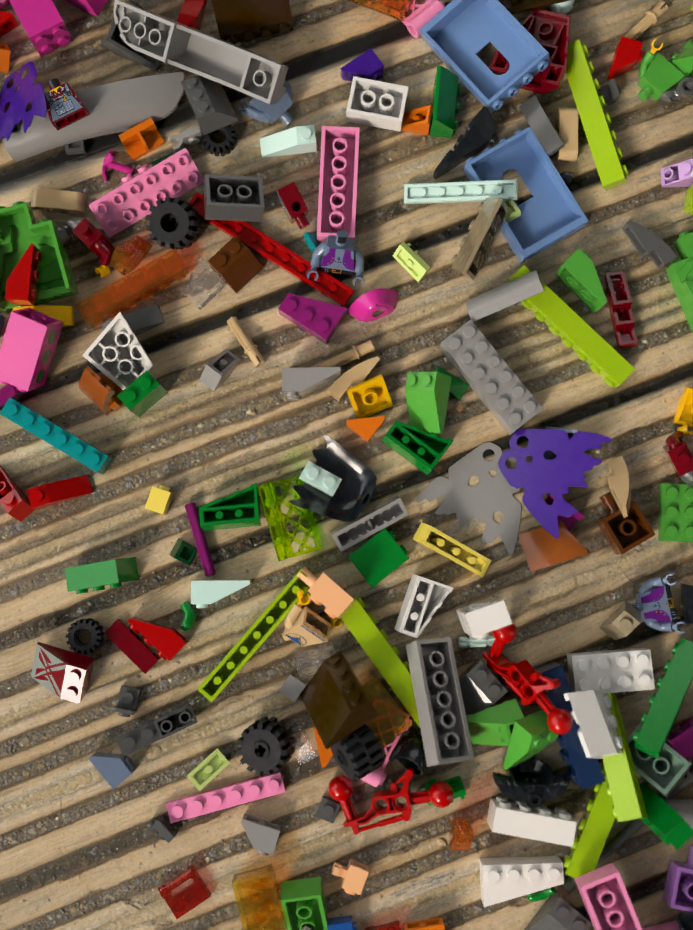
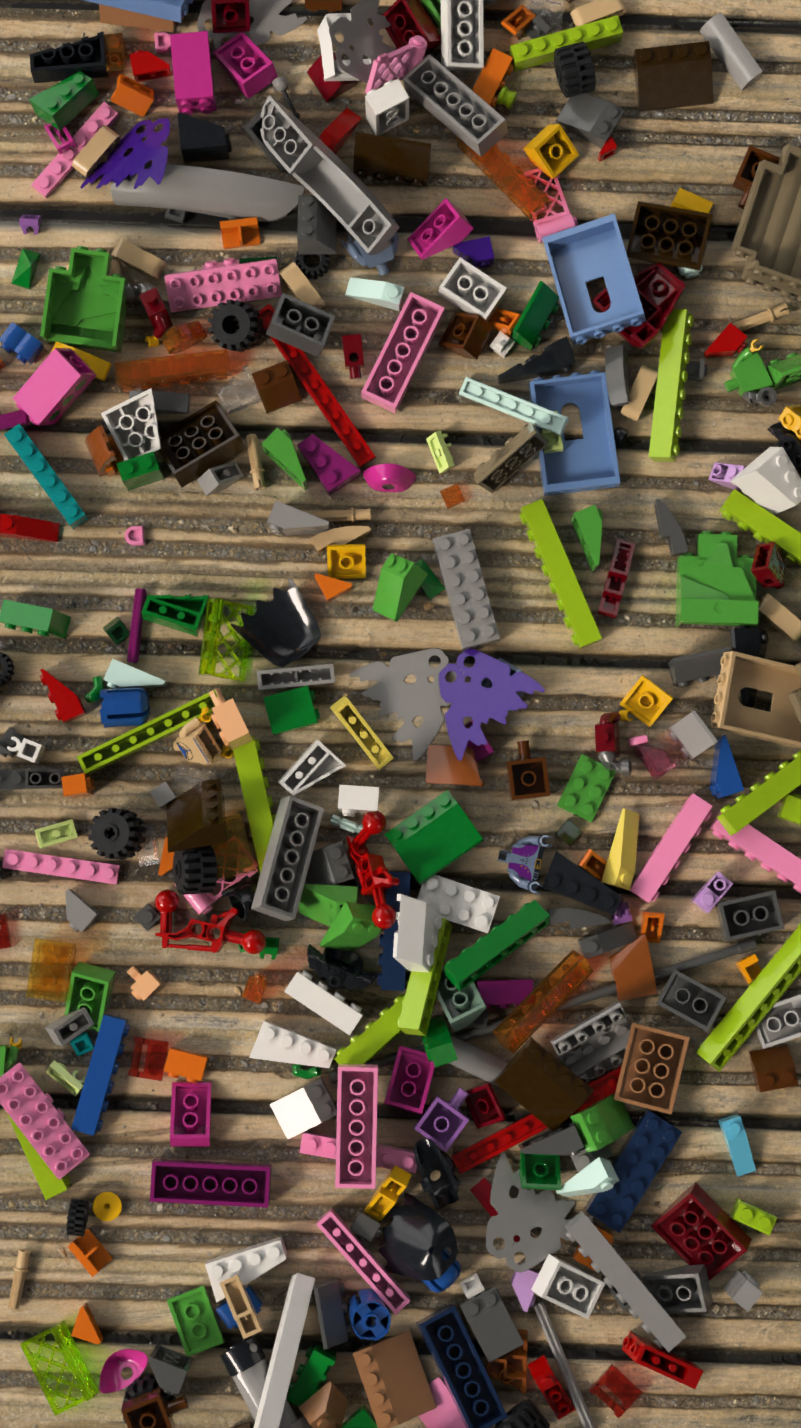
camera: 25 degrees right, 0 degrees up
red slope [5,244,41,306] -> none
torso [44,79,90,130] -> none
dark pink plant [102,150,134,182] -> none
dark red tile [104,619,160,674] -> none
light yellow brick [145,485,174,515] -> none
light grey plate [169,125,202,151] -> none
light aqua plate [299,461,342,497] -> none
teal slope [304,232,317,254] -> none
sand blue torso [306,230,365,287] -> none
green wedge [382,421,453,475] -> none
light grey brick [466,269,545,322] -> none
dark tan slope [600,601,641,640] -> none
tan slope [607,456,631,518] -> none
none -> white brick [7,737,46,765]
none -> orange brick [61,773,95,798]
none -> blue cylinder [100,687,150,728]
none -> bright pink tile [125,526,145,546]
none -> dark brown slope [159,400,246,488]
none -> black slope [177,113,232,163]
none -> bright green slope [262,427,308,490]
none -> tan beam [279,262,325,309]
none -> dark pink slope [383,1046,435,1115]
none -> green slope [385,790,484,885]
none -> dark pink slope [407,198,474,260]
none -> reddish brown slope [439,312,493,360]
none -> clear orange tile [440,484,465,509]
none -> white tile [489,331,516,358]
none -> slope [555,819,582,846]

